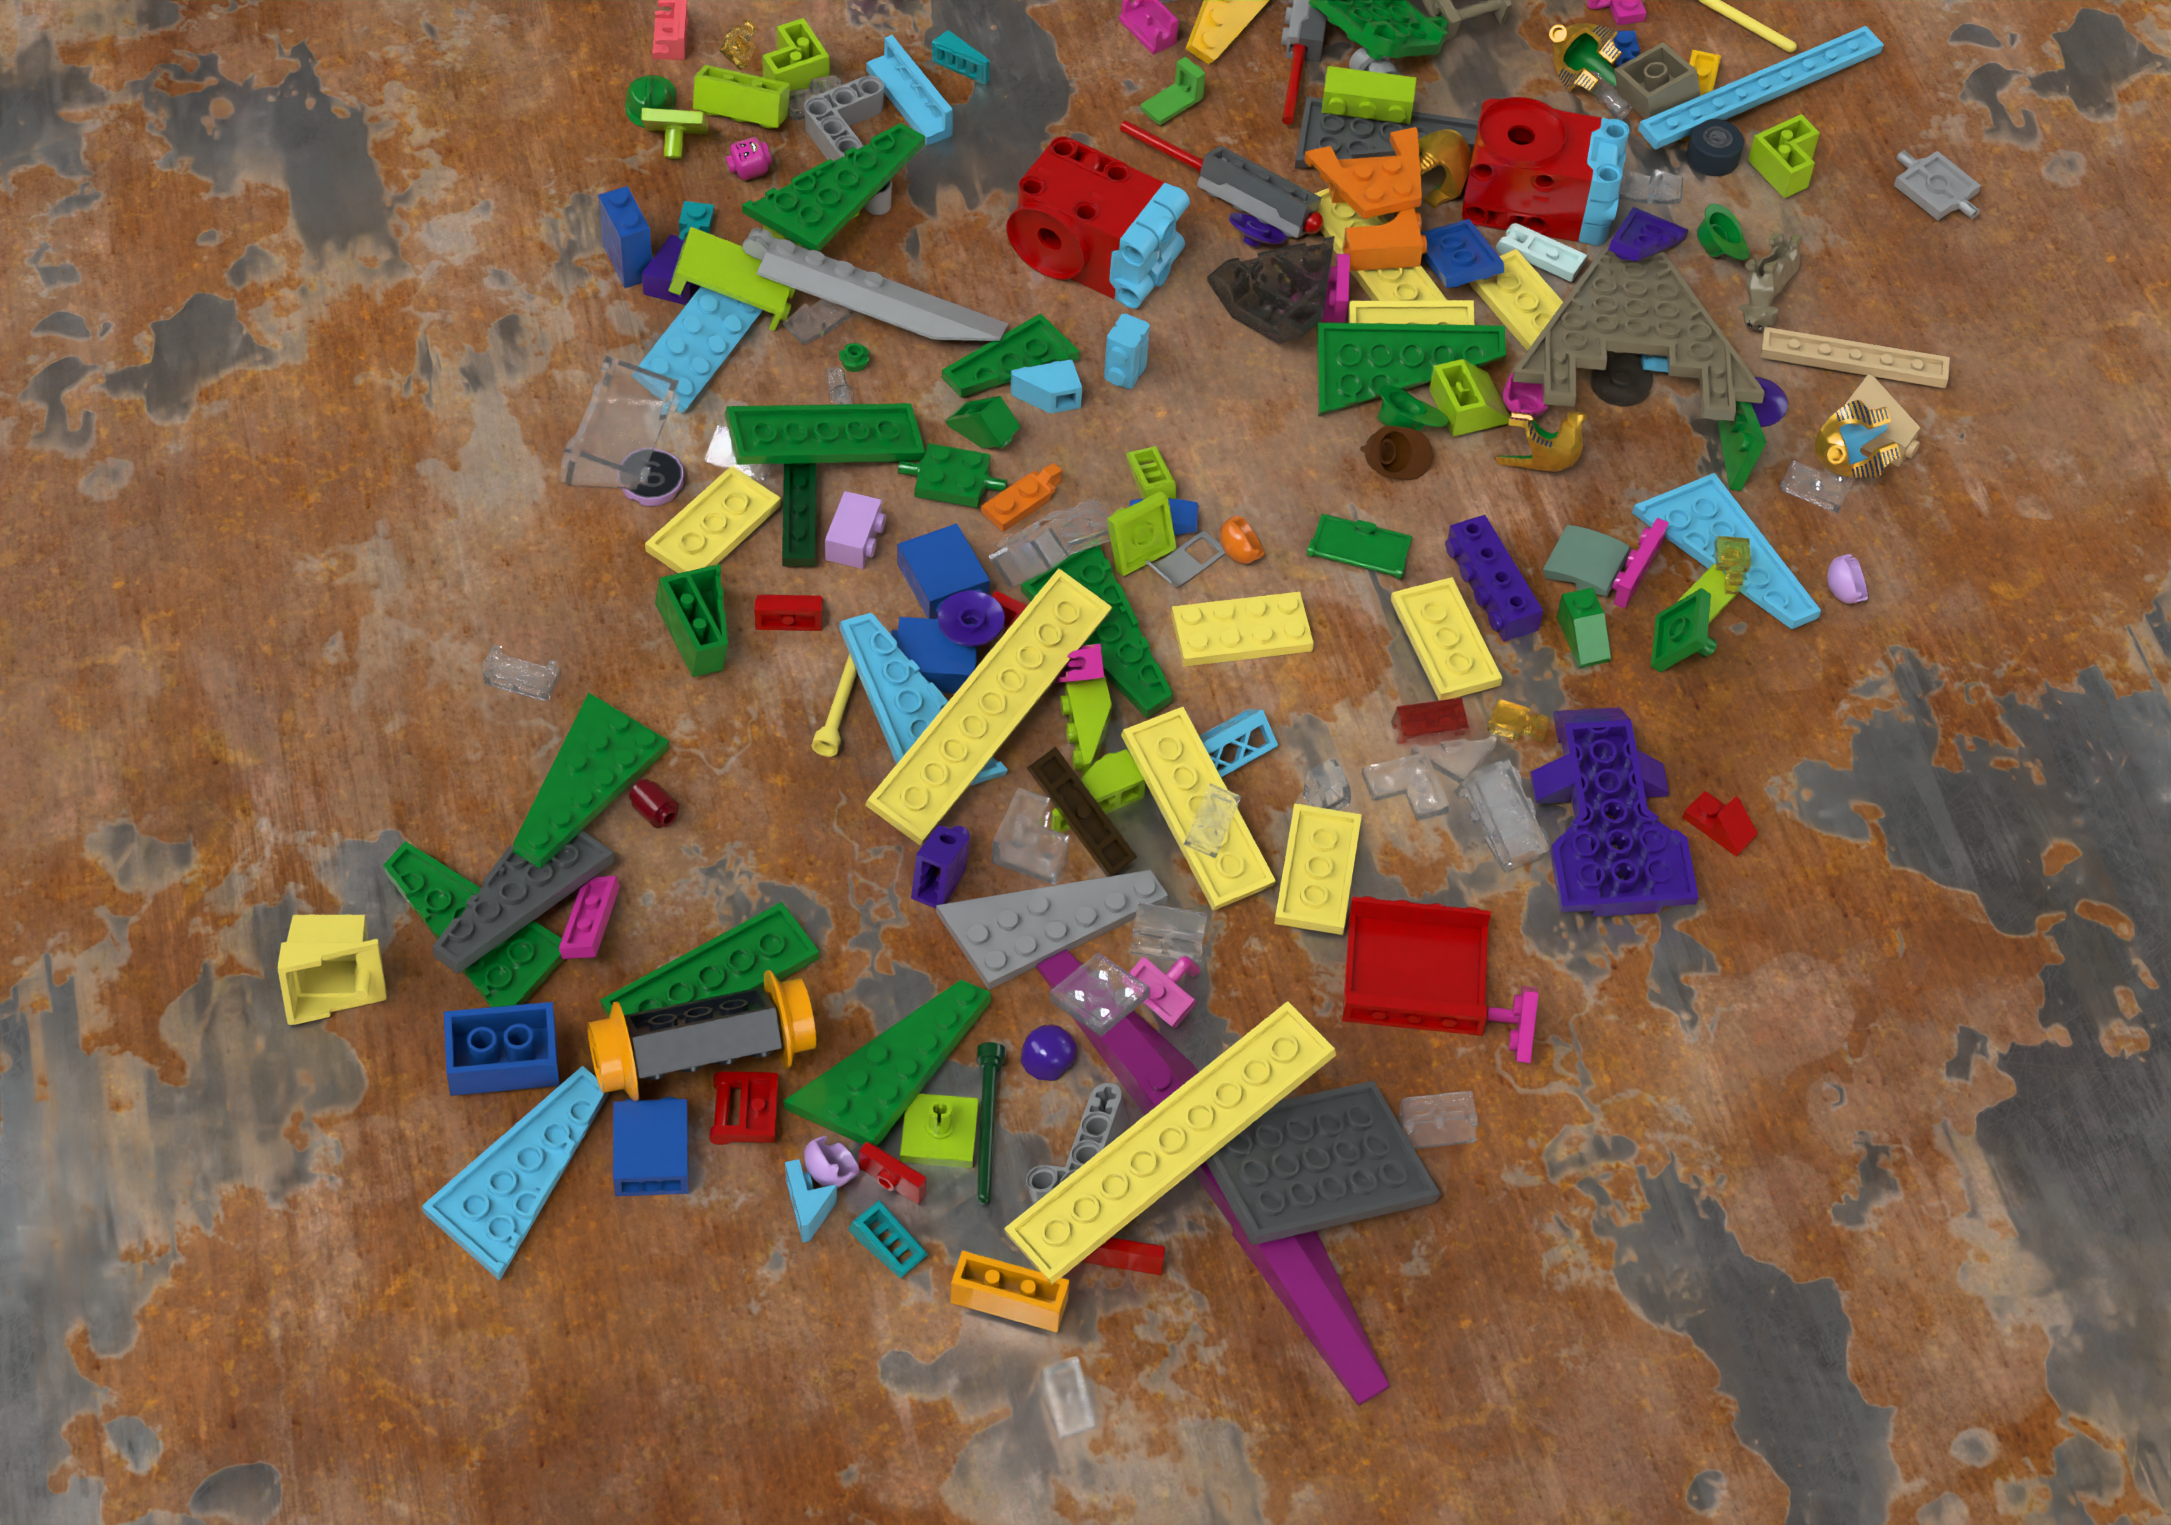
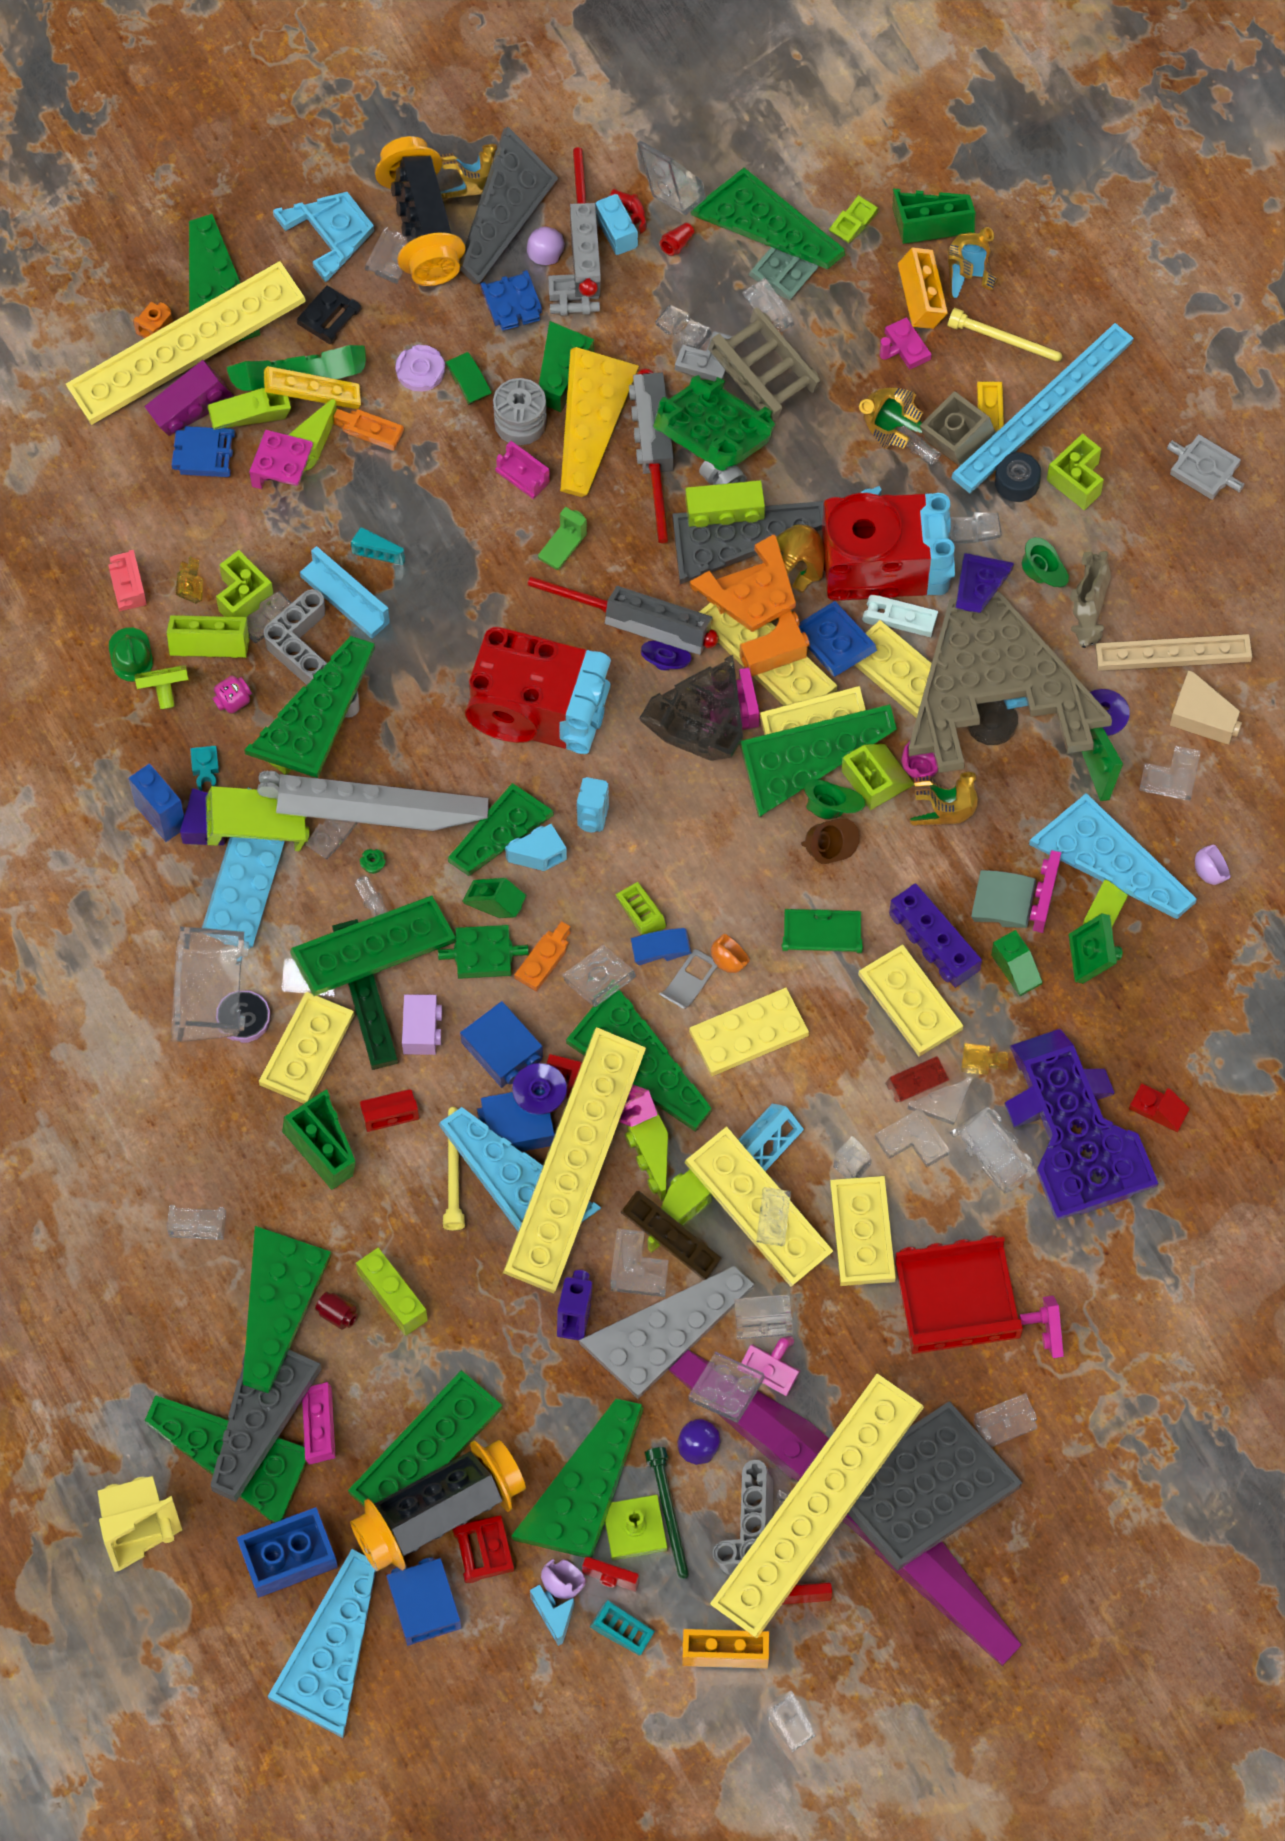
camera: 10 degrees left, 10 degrees up
clear wedge [988,520,1073,588] -> none
lime tile [1107,491,1177,576] -> none
blue plate [1613,30,1640,68] -> none
clear yellow plate [1714,536,1751,595] -> none
pearl gold piece [1814,400,1901,478] -> none
none -> lime brick [356,1248,428,1336]

